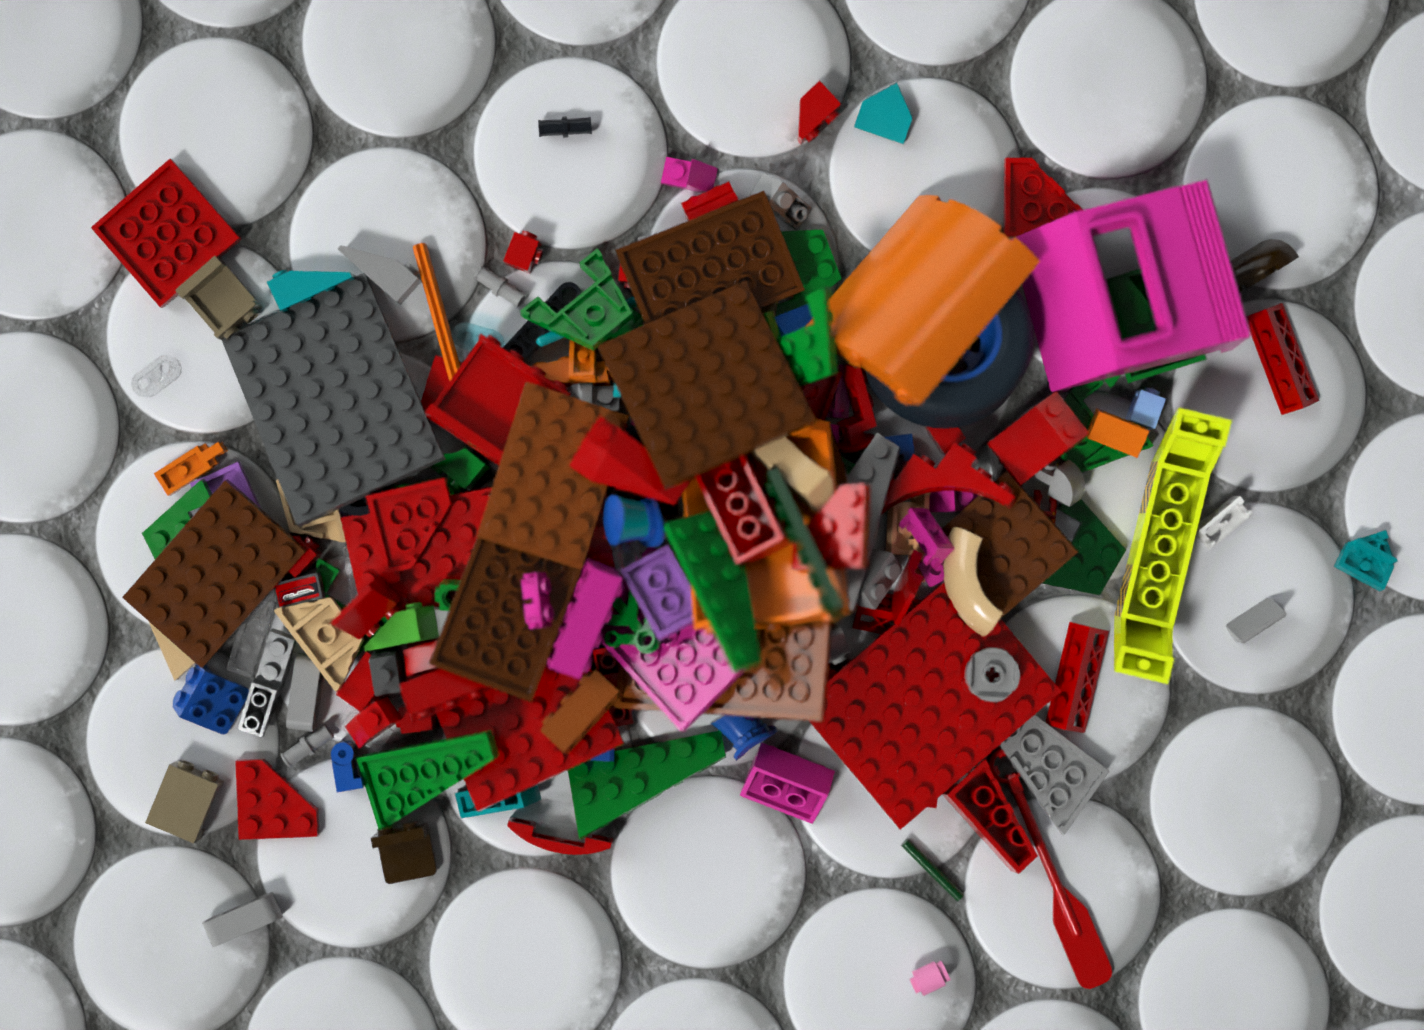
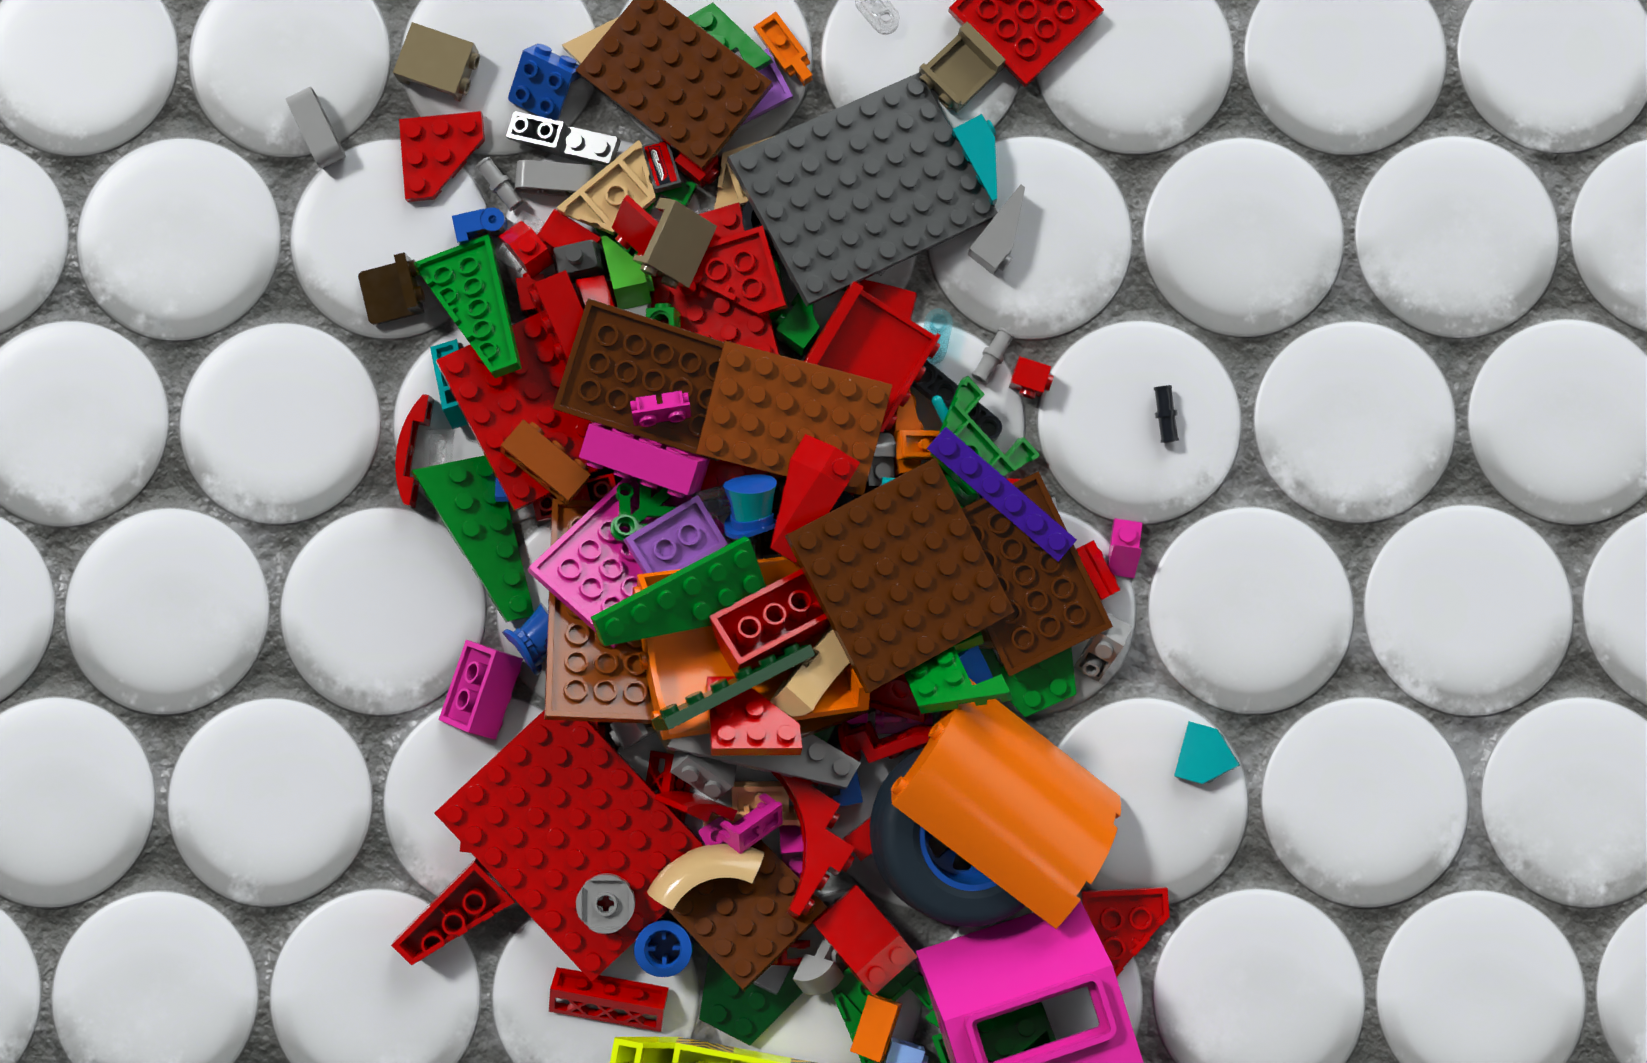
camera: 90 degrees right, 5 degrees down
clear plate [226,598,277,678] -> none
orange axle [413,243,460,381] -> none
red slope [798,81,841,145] -> none
dark green bar [901,839,964,901] -> none
bright pink brick [909,961,951,996] -> none
red piece [989,748,1112,989] -> none
light grey wing [999,715,1109,835] -> none
none -> dark tan panel [633,197,717,289]
none -> blue hat [634,918,694,977]
none -> dark purple plate [926,427,1077,562]

